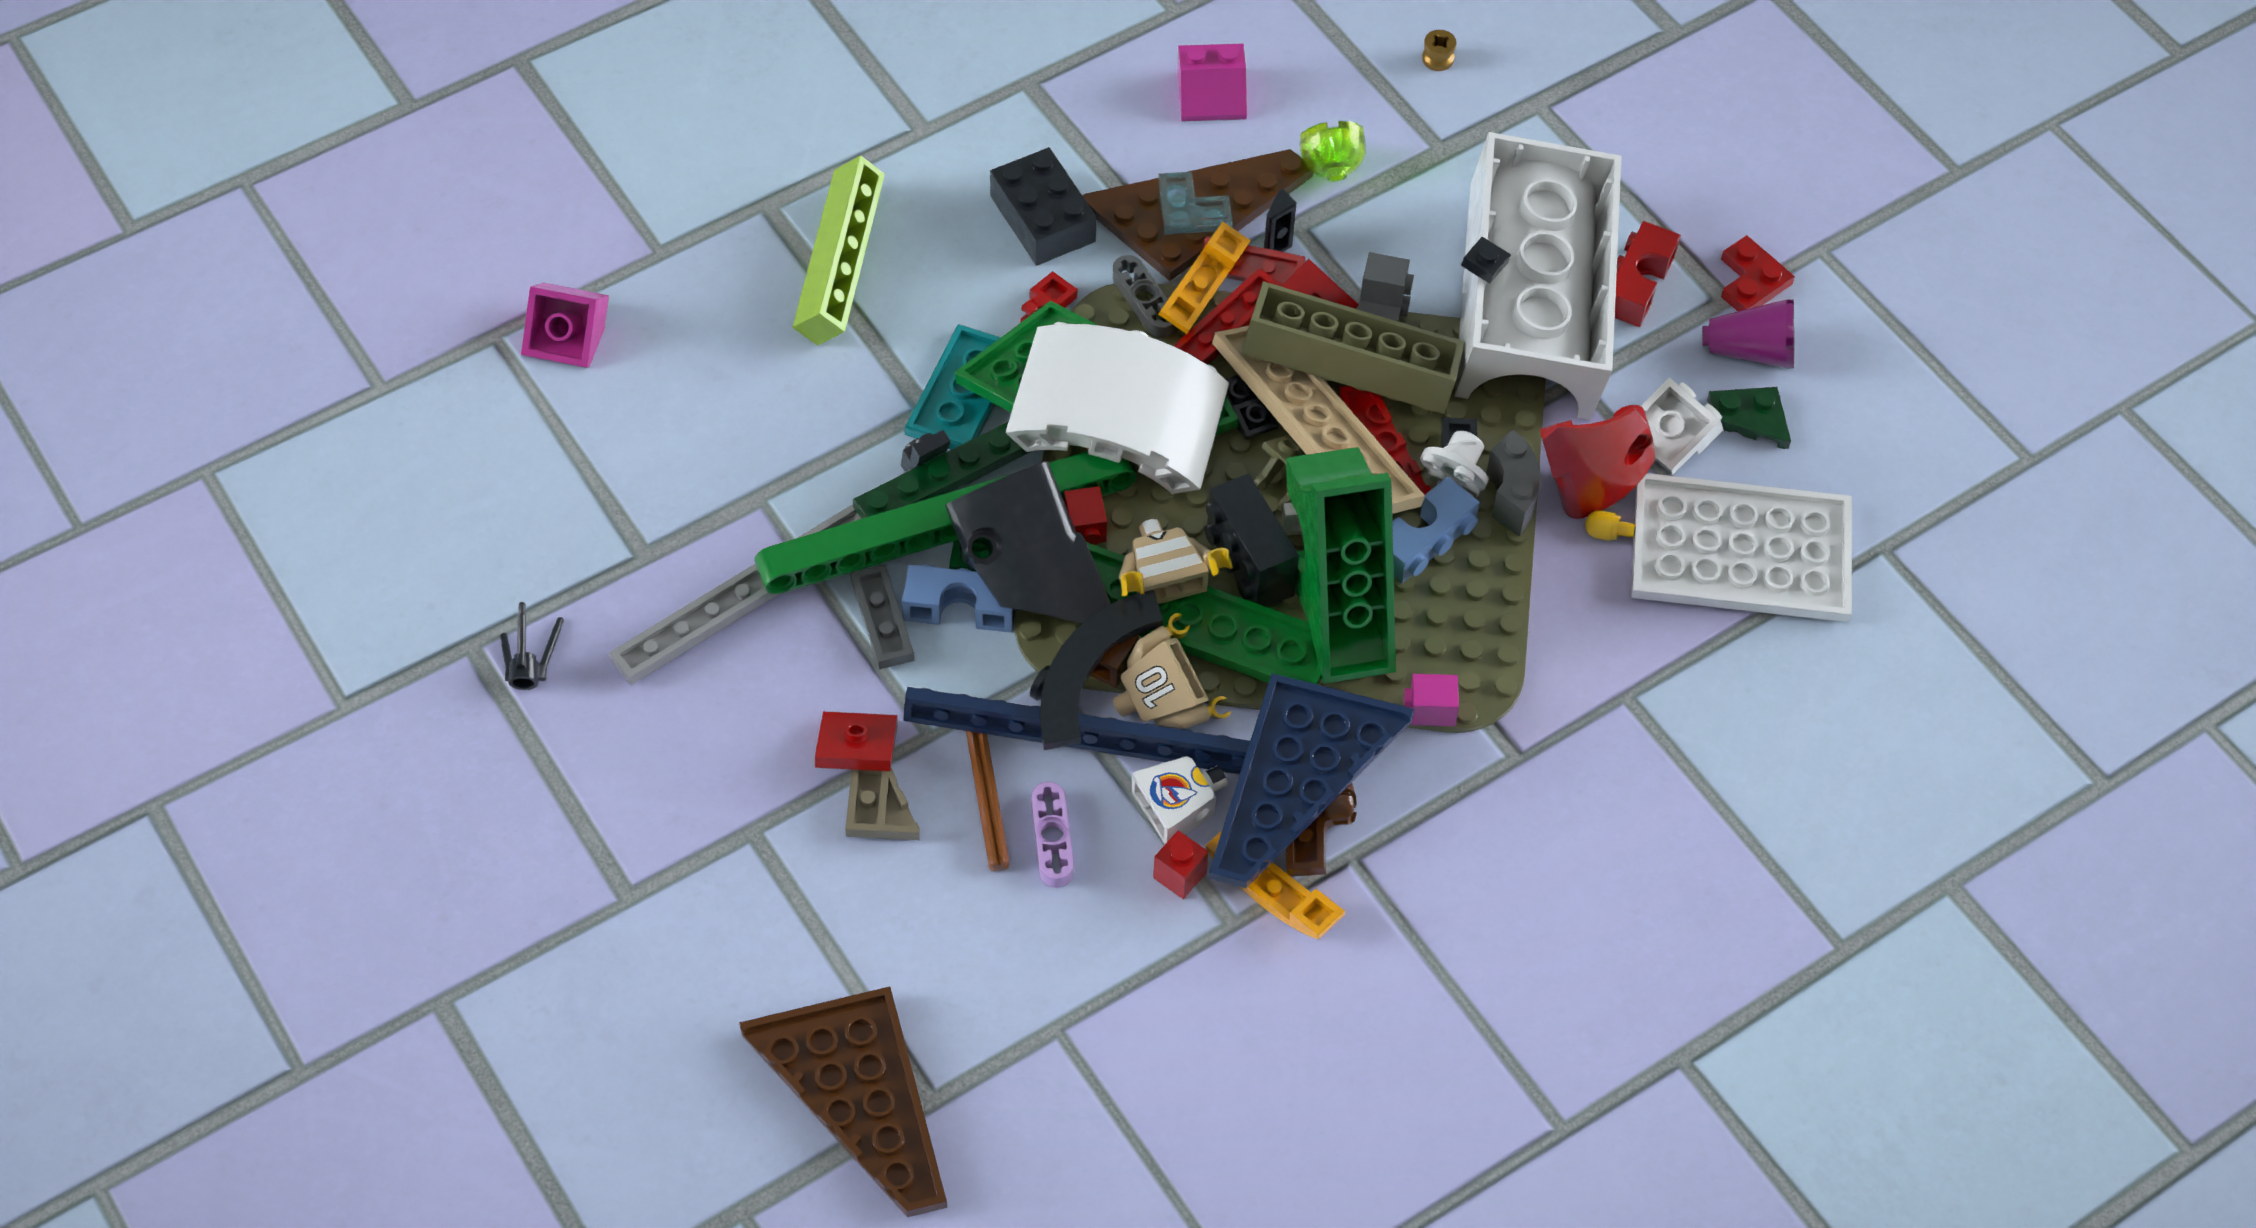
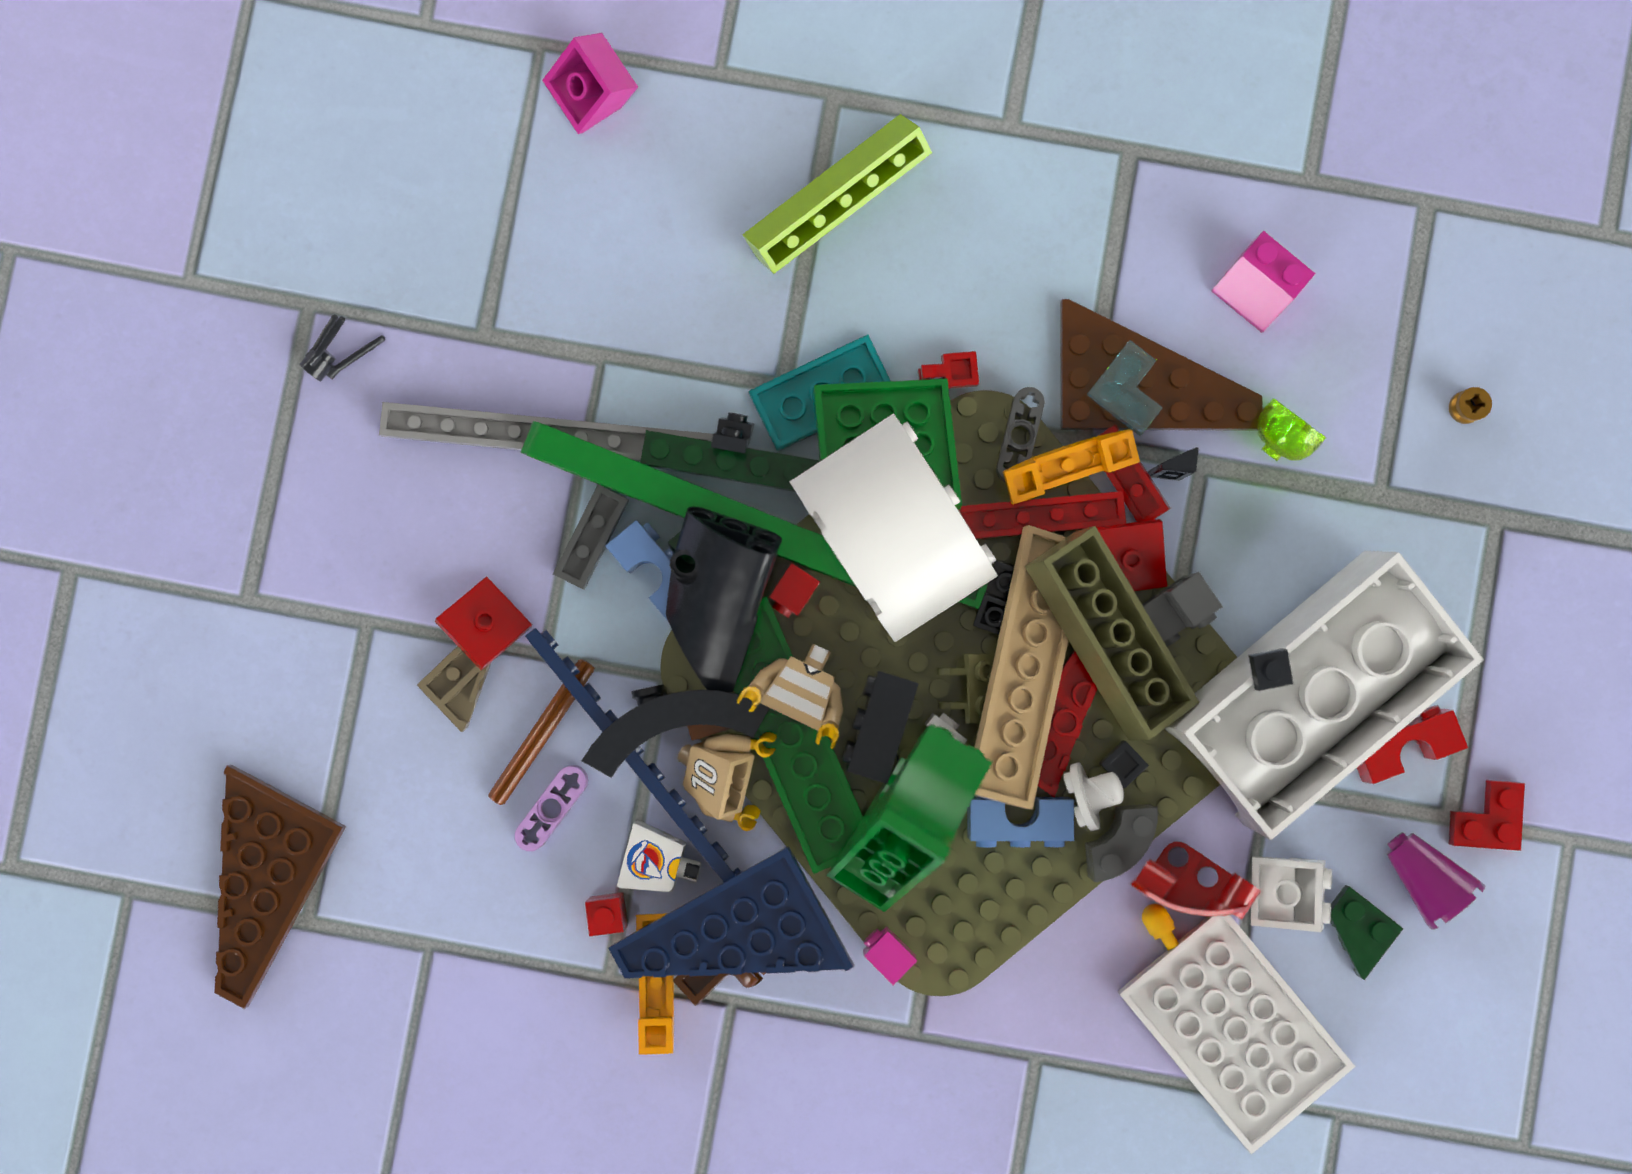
camera: 45 degrees right, 30 degrees up
black brick [990,147,1096,266] -> none

